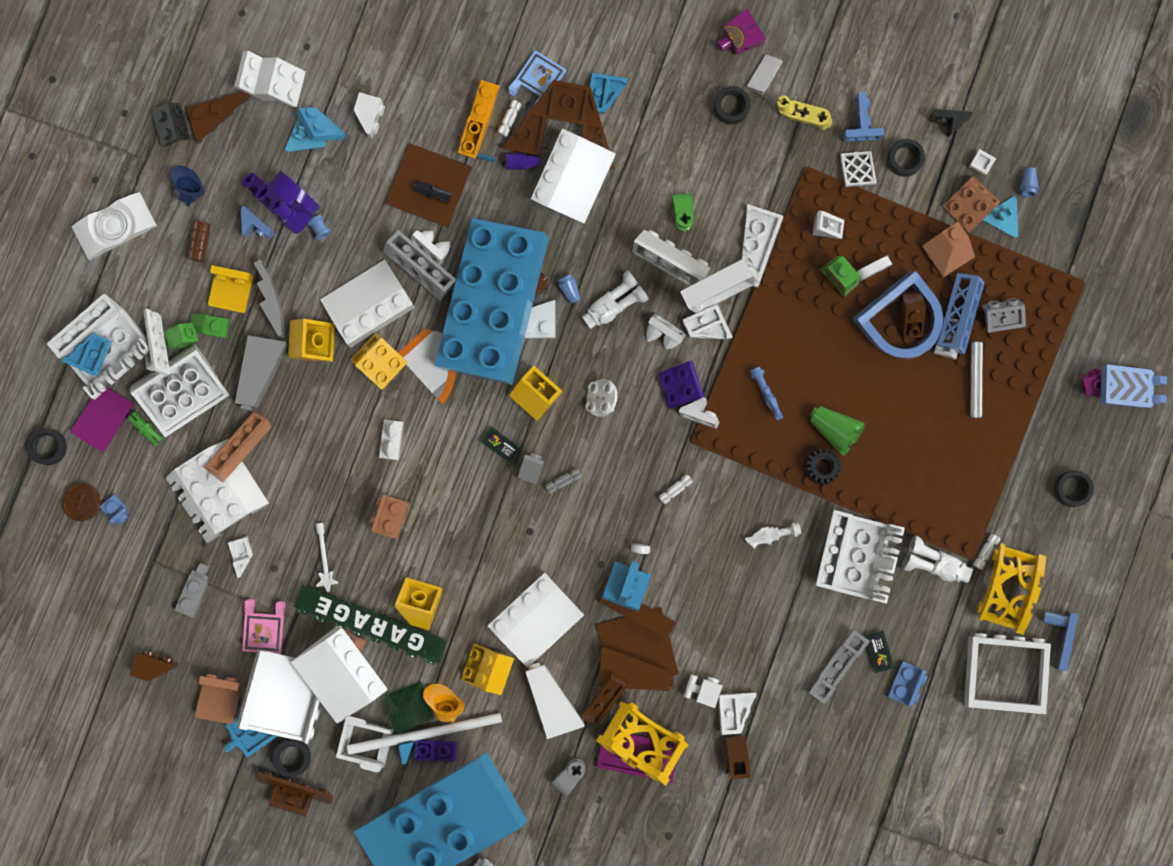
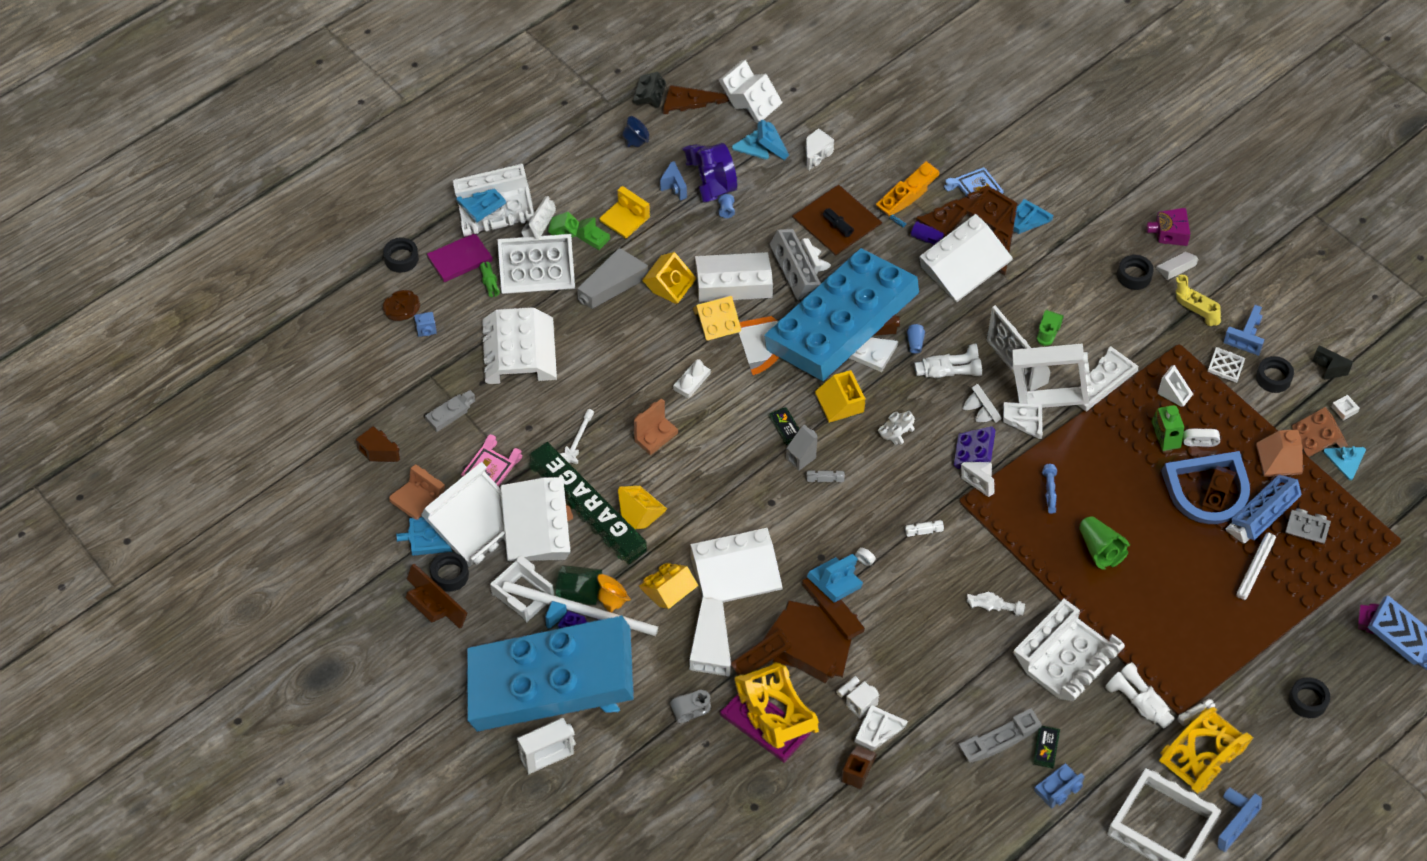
camera: 30 degrees right, 30 degrees down
white slope [71,192,157,261] -> none
reddish brown axle [187,221,211,262] -> none
nougat slope [204,412,271,482] -> none
white slope [228,536,253,578] -> none
light grey slope [254,260,285,339] -> none
white axle [498,100,521,136] -> none
black tyre [805,449,842,485] -> none
medium blue cone [1020,167,1039,197] -> none

